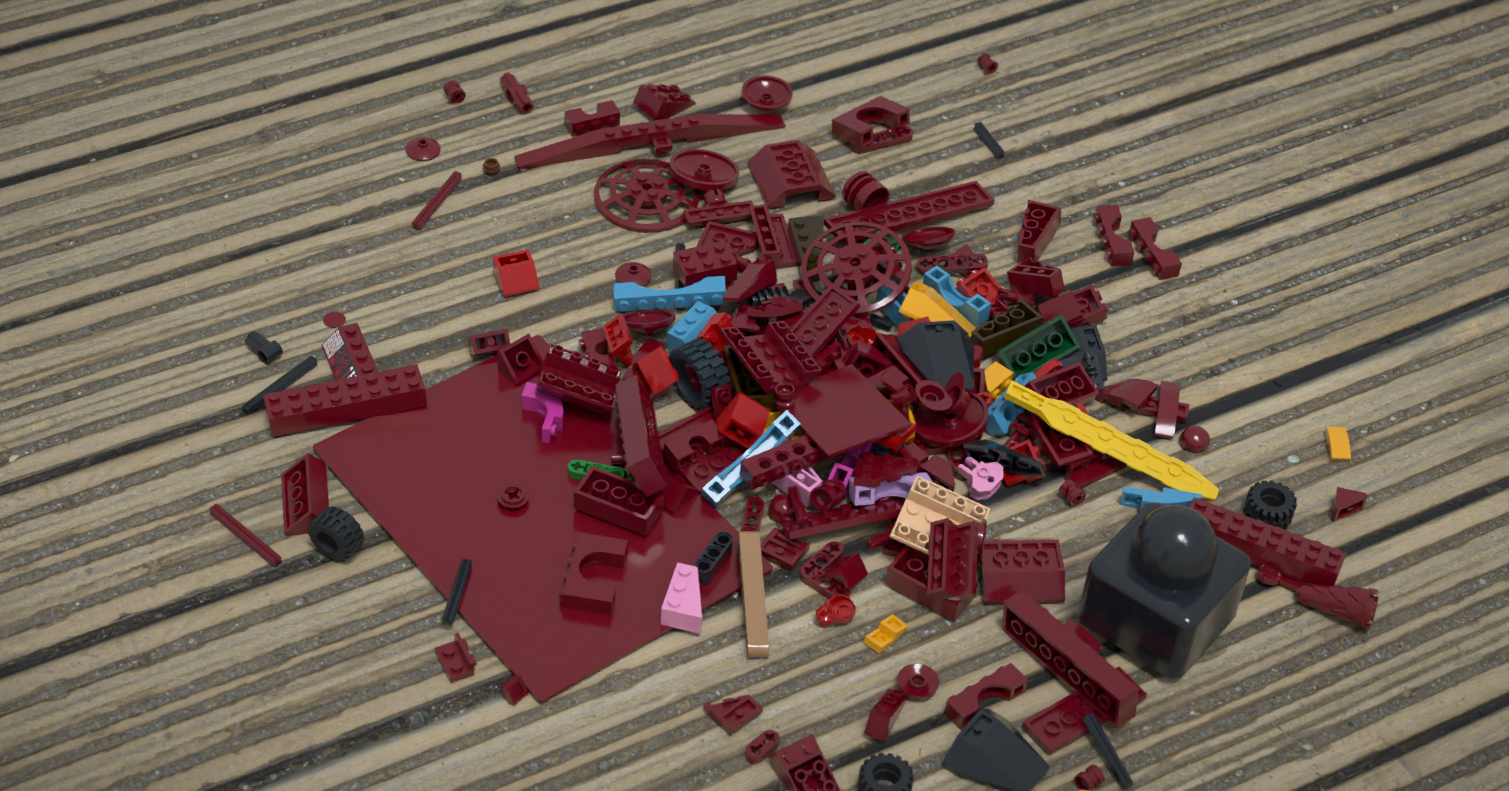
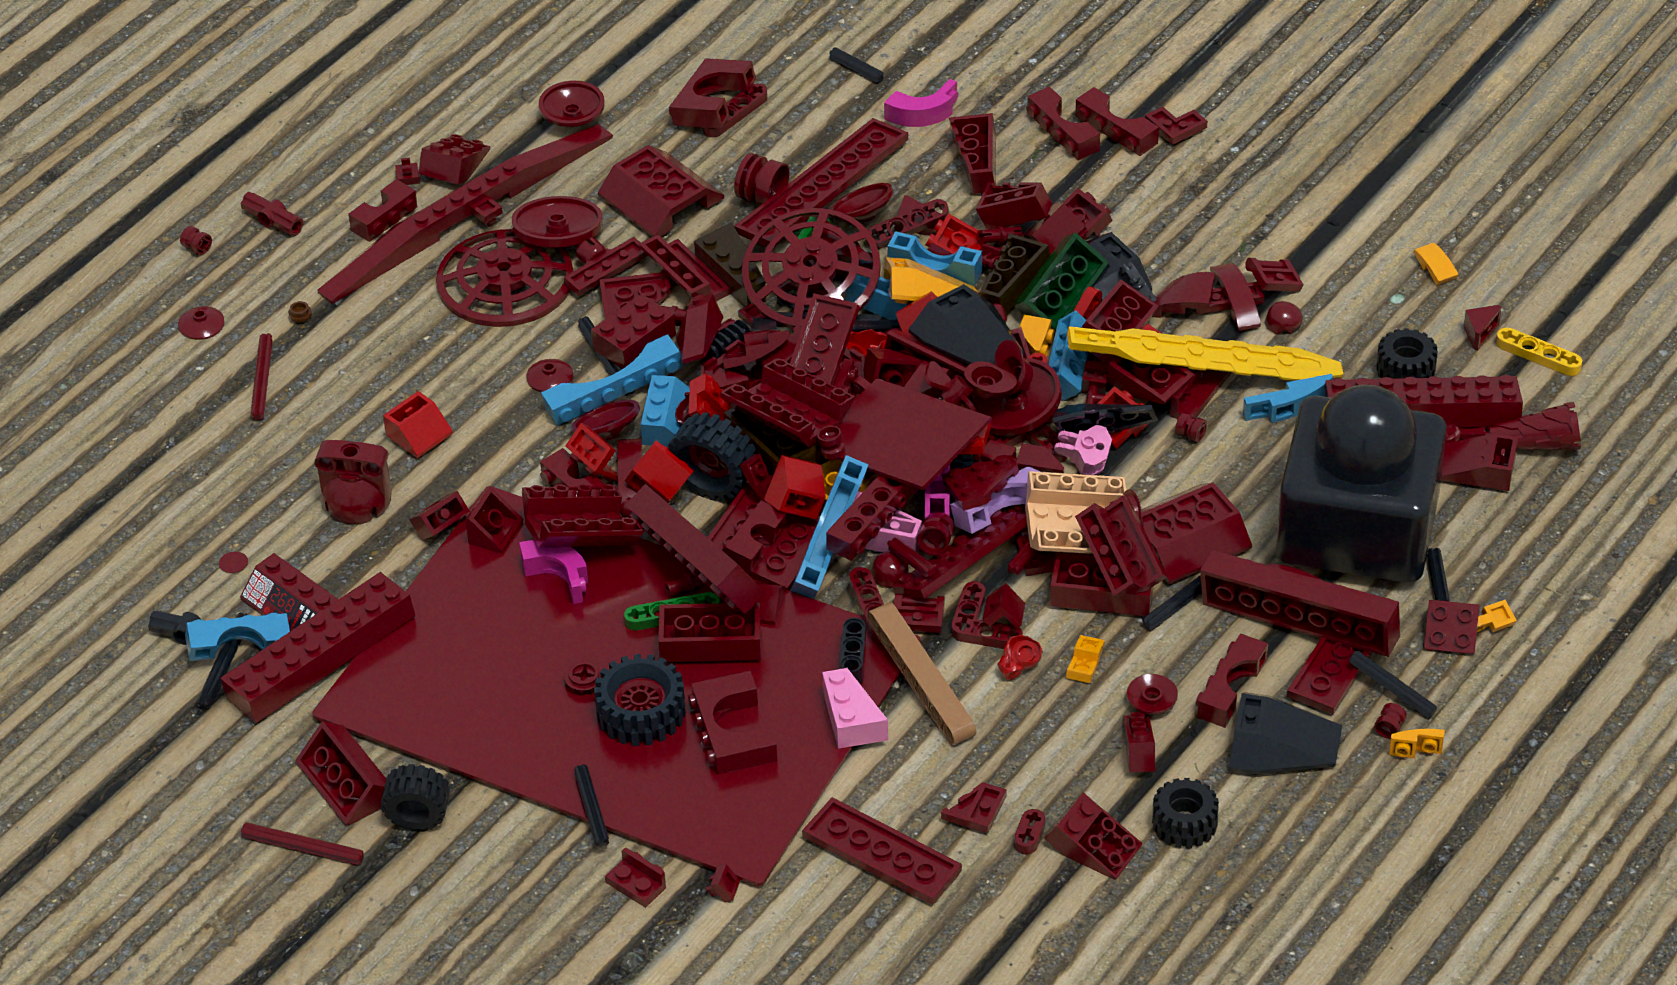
camera: 20 degrees left, 0 degrees up
none -> dark azure arch [185,613,290,661]
none -> dark red piece [314,440,392,524]
none -> dark red tile [395,157,420,185]
none -> black wheel [594,654,686,746]
none -> dark red plate [802,797,962,905]
none -> black axle [852,319,901,333]
none -> dark pink arch [884,79,959,127]
none -> black axle [1142,575,1202,630]
none -> dark red plate [1145,106,1208,145]
none -> dark red plate [1245,258,1304,292]
none -> dark red bracket [1424,600,1480,654]
none -> black axle [1427,548,1450,601]
none -> dark red slope [1441,433,1518,491]
none -> light orange plate [1477,600,1517,633]
none -> yellow beam [1496,328,1582,376]

